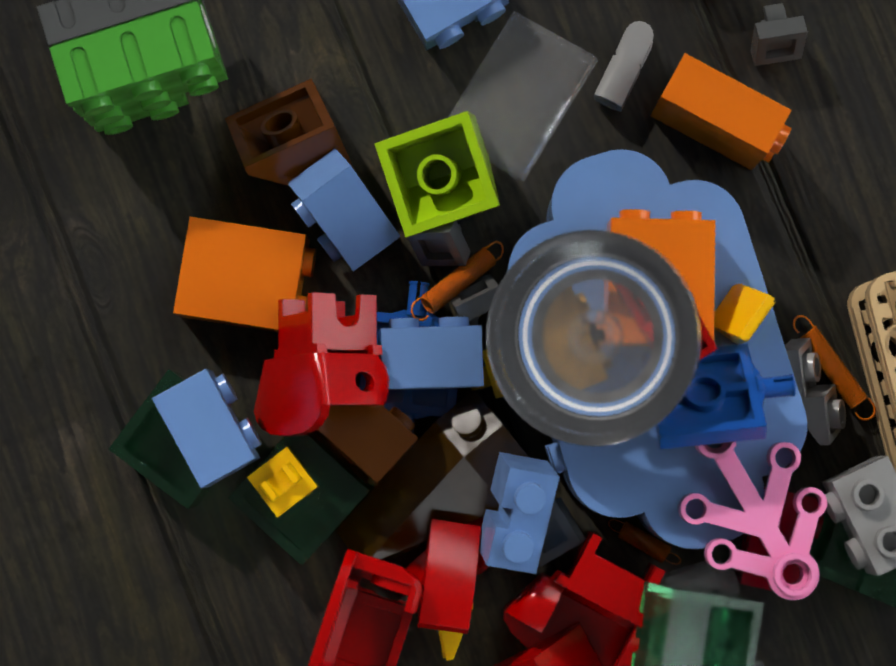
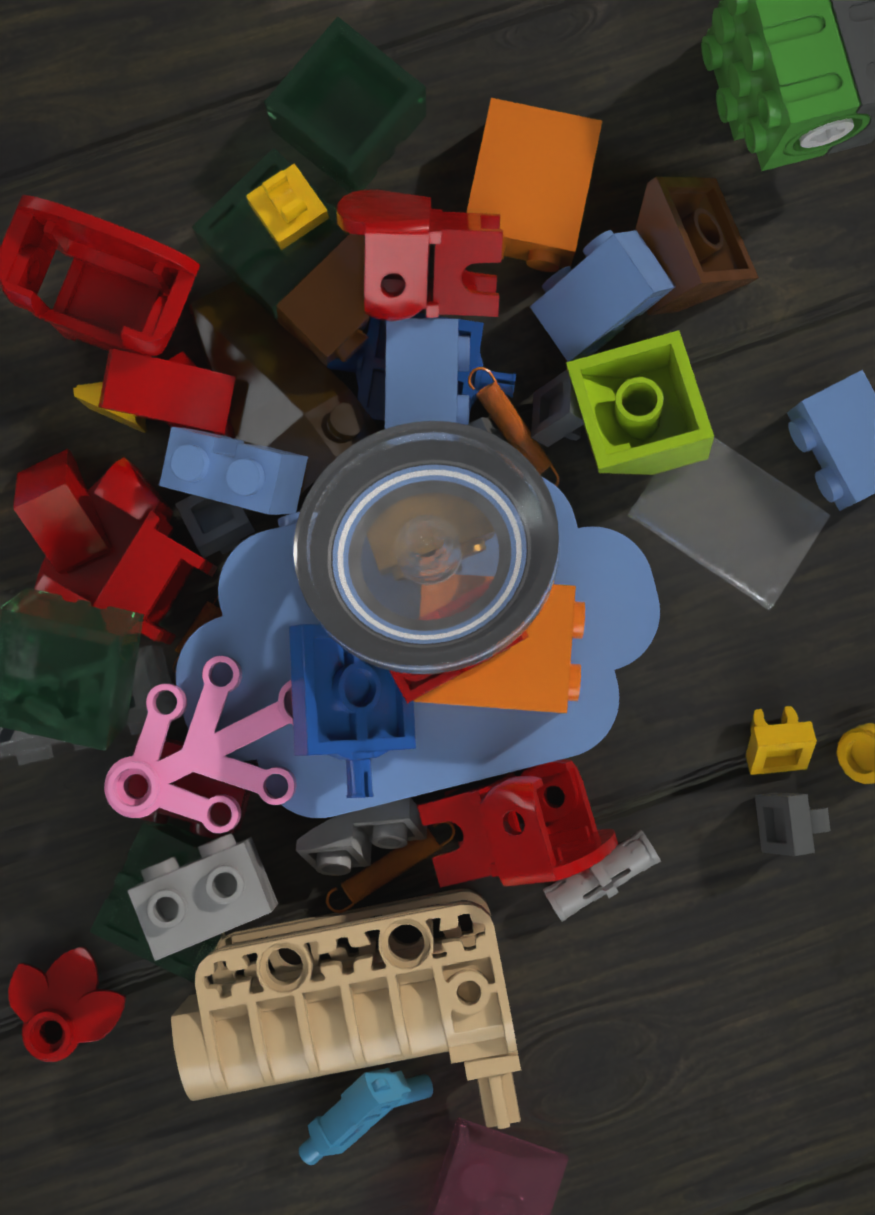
camera: 85 degrees right, 0 degrees up
medium blue brick [152,369,262,488] -> none
light grey bar [594,21,654,112] -> none
orange brick [650,53,792,170] -> none
yellow slope [714,284,775,345] -> none
none -> red piece [417,759,618,888]
none -> light grey pin [543,830,661,922]
none -> yellow tile [746,706,817,775]

